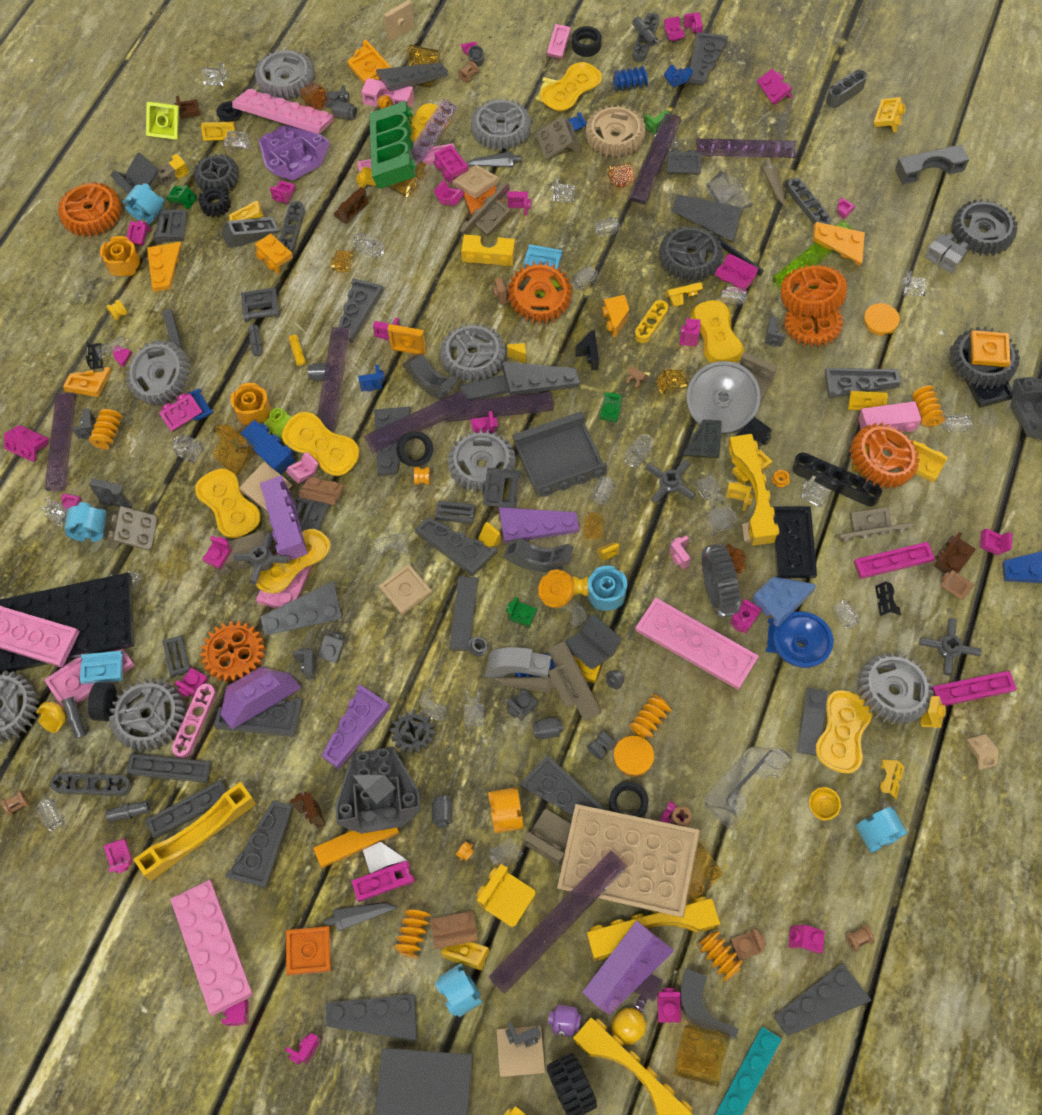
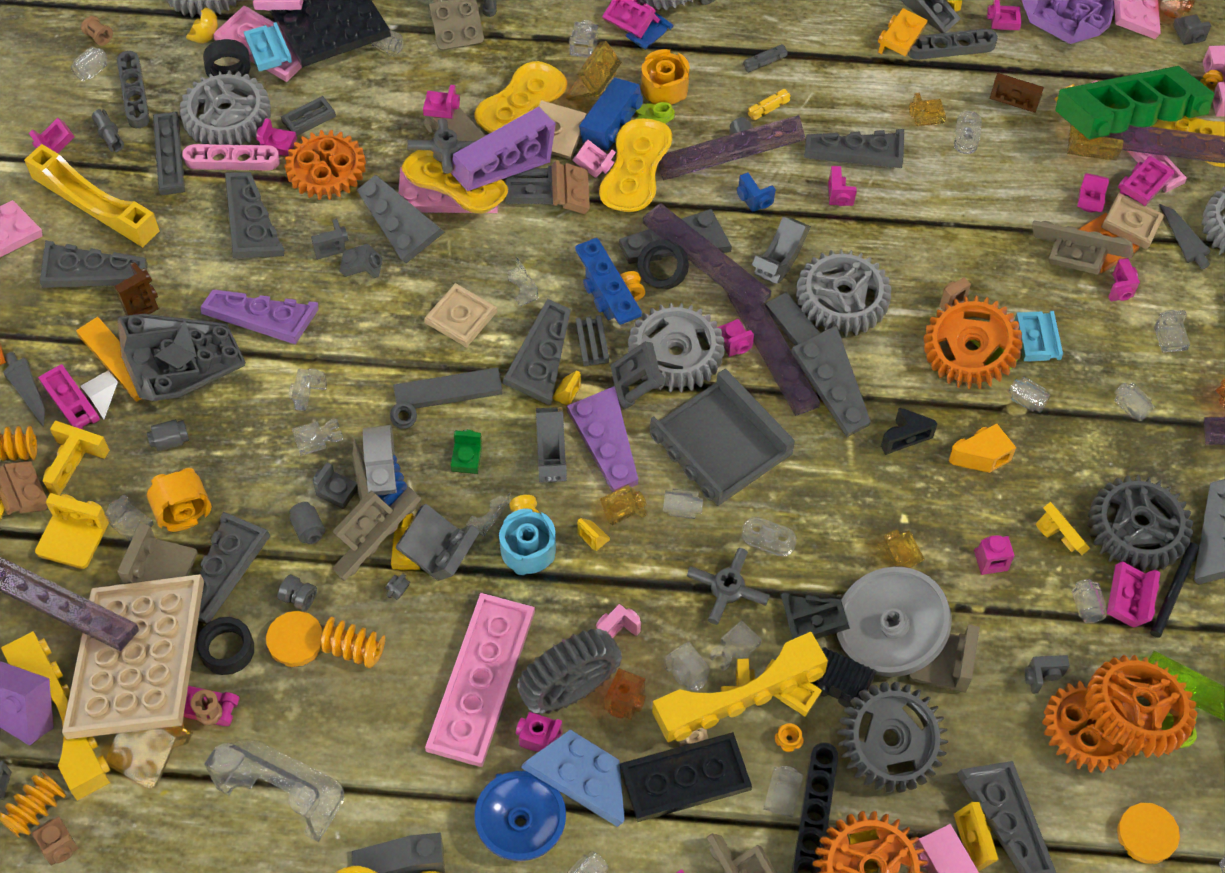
camera: 70 degrees right, 5 degrees down
dark grey pin [61,696,88,739] -> none
dark grey tile [145,780,227,839] -> none
medium lavender wedge [221,666,301,729] -> none
dark grey plate [241,287,280,322] -> none
dark grey brick [332,100,357,120] -> none
light orange tile [387,324,427,356] -> none
dark grey gear [390,710,435,755] -> none
light orange plate [455,841,474,861] -> none
yellow arch [461,234,515,266] -> none
yellow slope [507,343,526,364] -> none
light orange tile [538,569,575,608] -> none
green bracket [599,392,622,423] -> none
medium nougat tile [626,366,649,388] -> none
yellow beam [635,300,668,343] -> none
yellow plate [691,300,745,363] -> none
none -> yellow bracket [43,420,110,495]
none -> blue bracket [575,238,642,325]
none -> dark grey gear [837,682,948,793]

